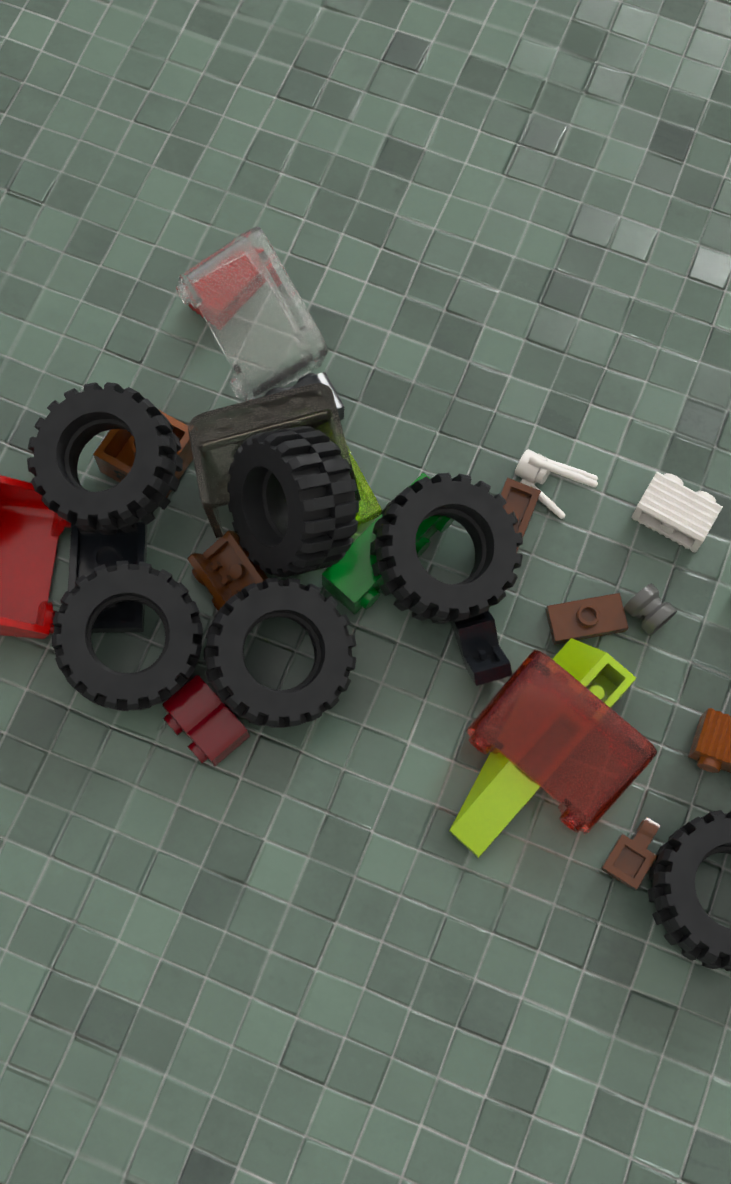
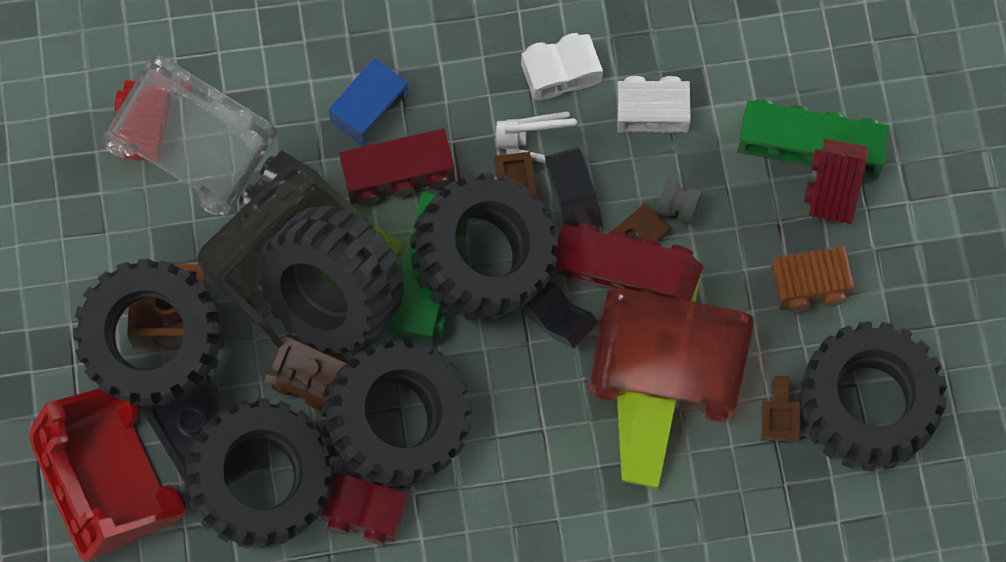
camera: 30 degrees left, 0 degrees up
none -> blue panel [329,58,409,147]
none -> dark red brick [339,128,455,205]
none -> white brick [521,33,603,101]
none -> black slope [544,147,603,228]
none -> dark red brick [552,223,704,307]

